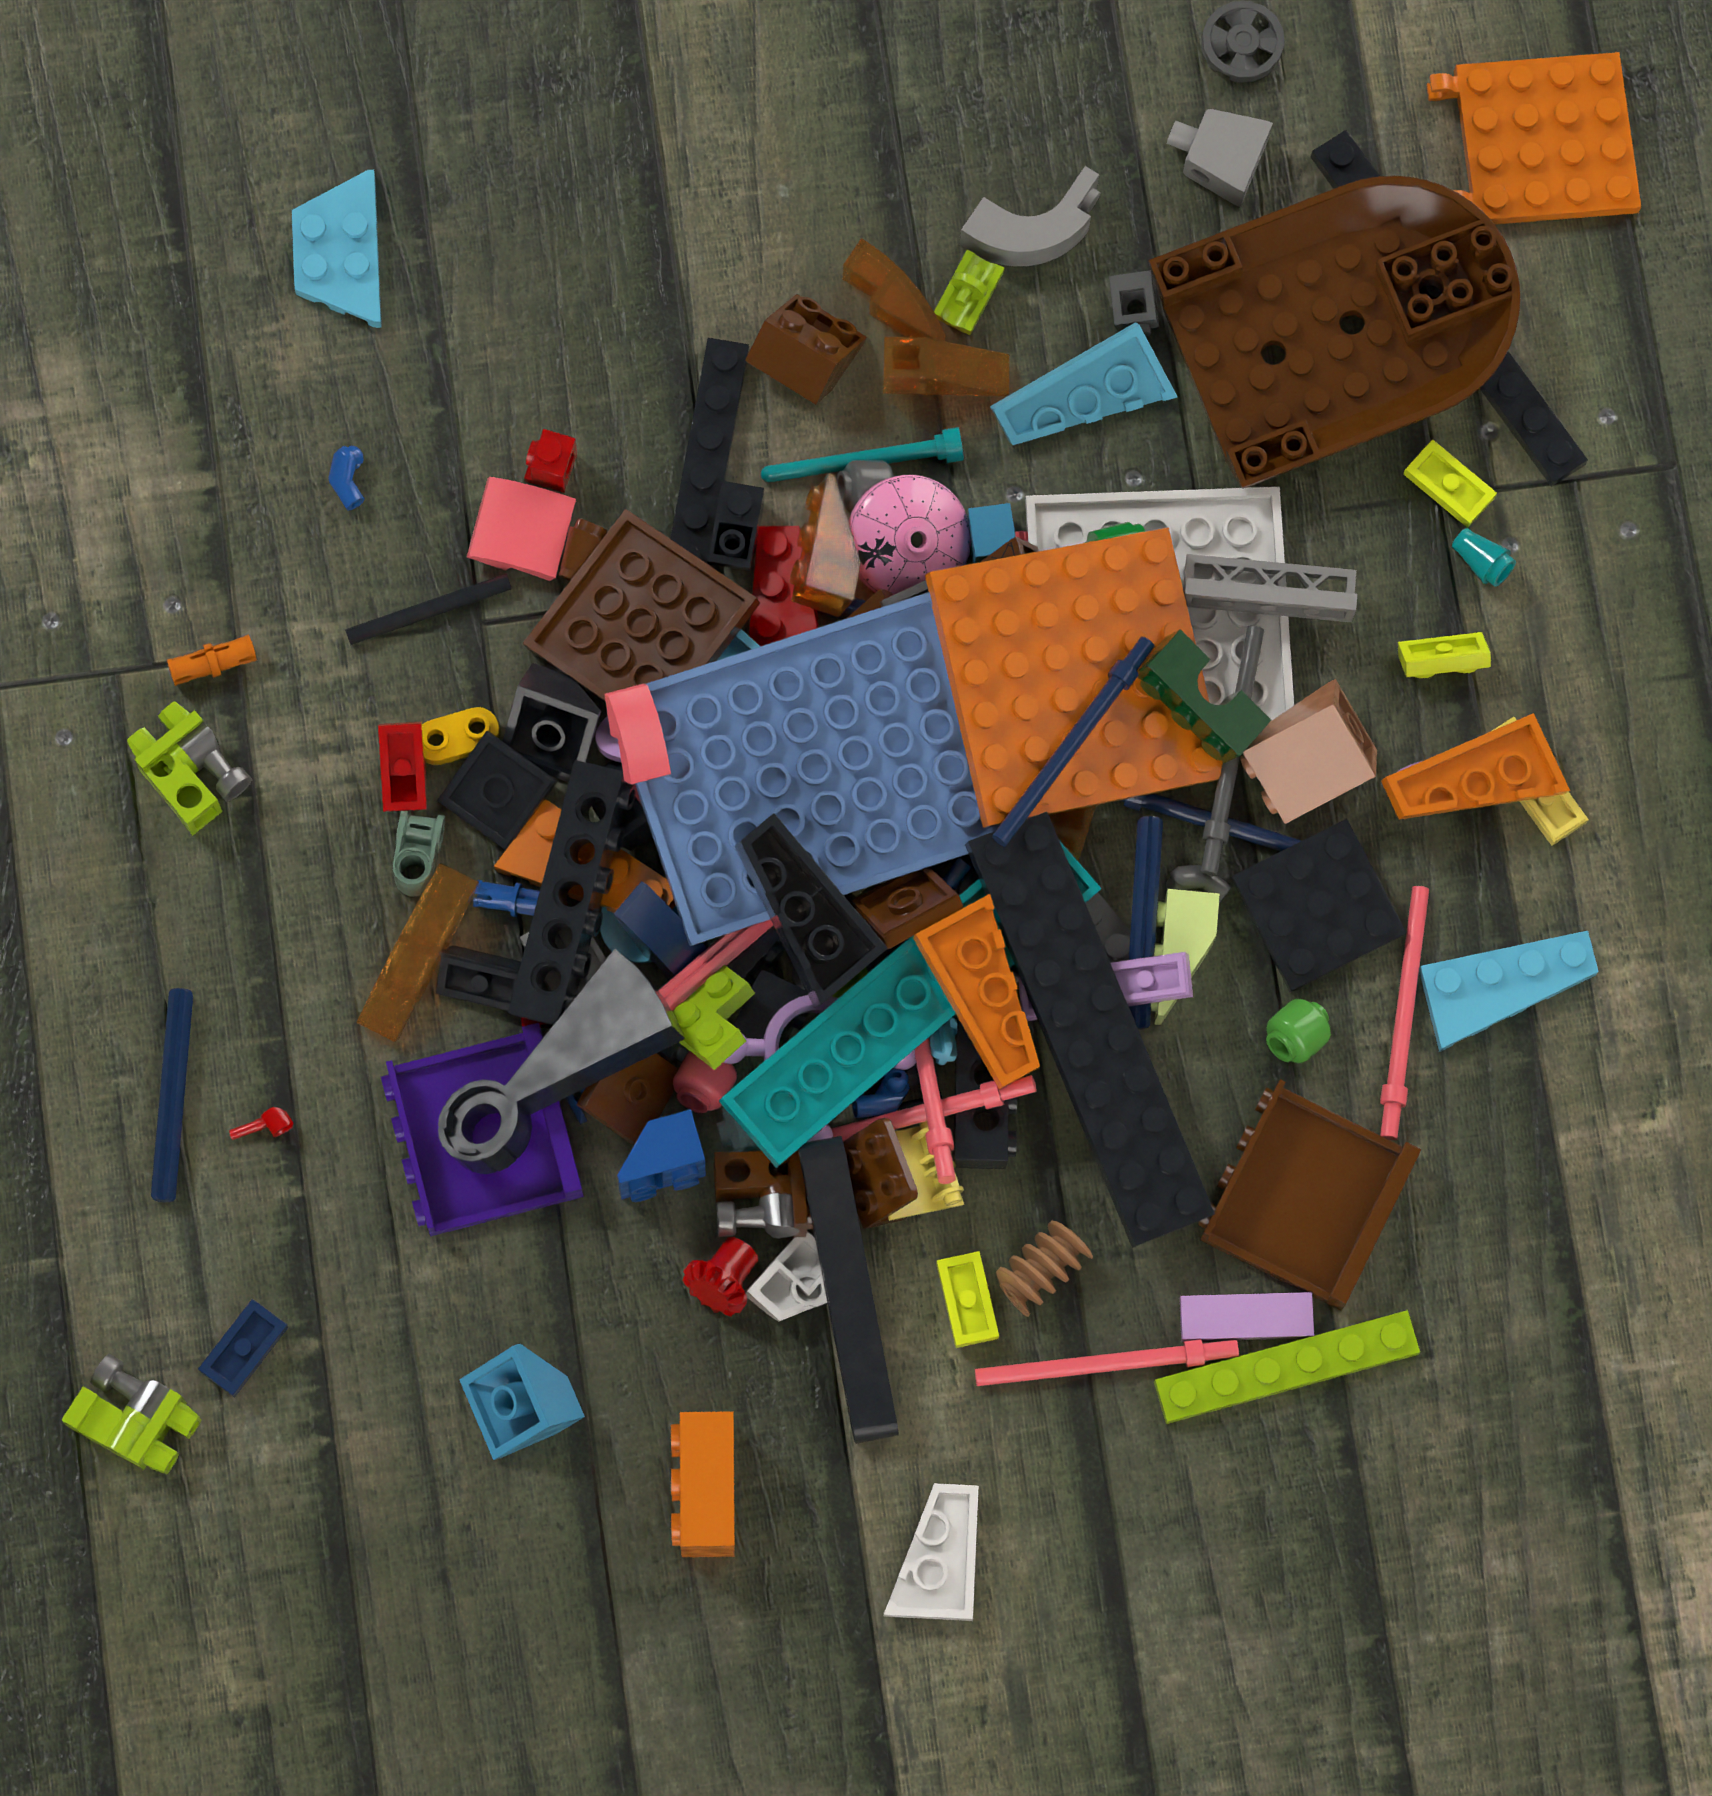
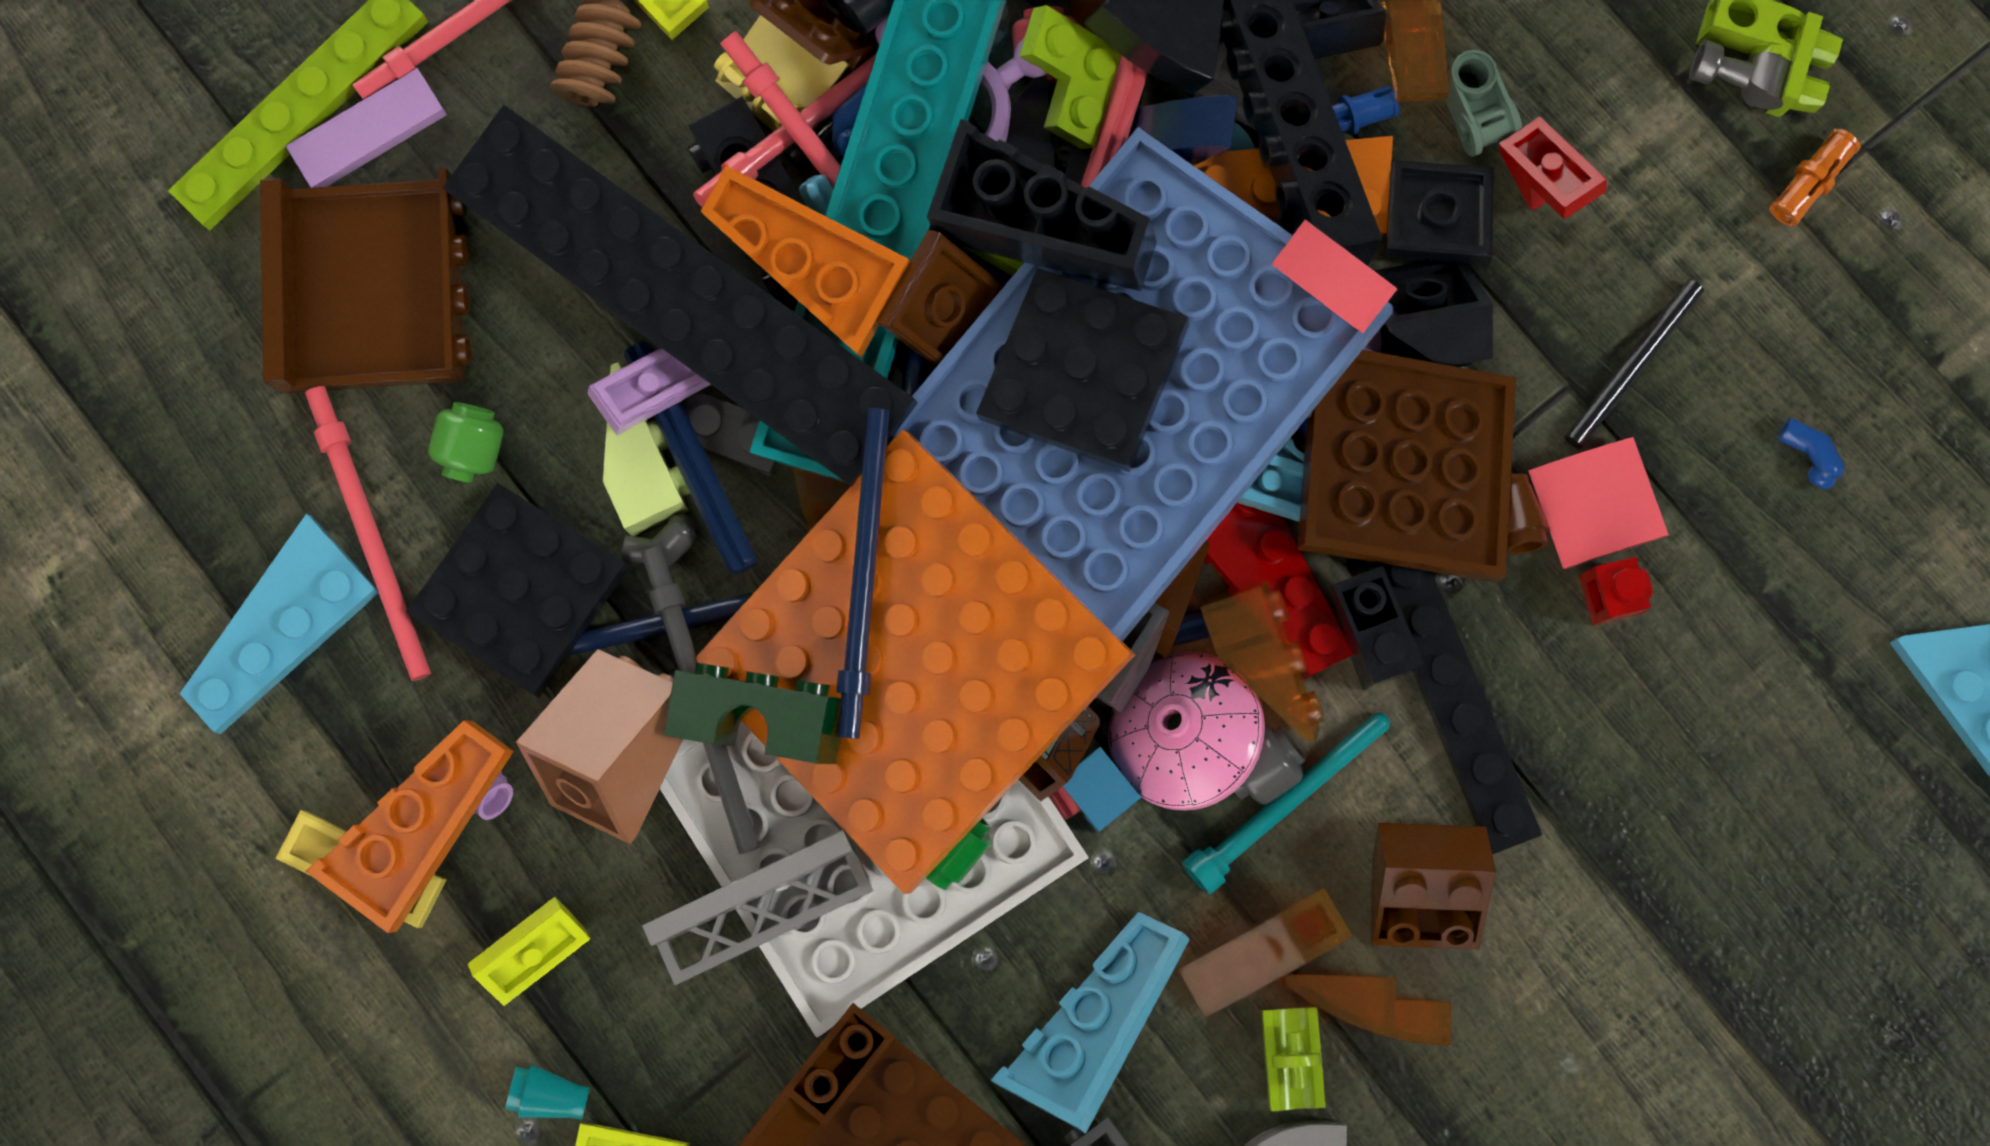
camera: 155 degrees right, 5 degrees up
yellow plate [422,707,499,765] -> none
none -> black plate [976,268,1190,472]

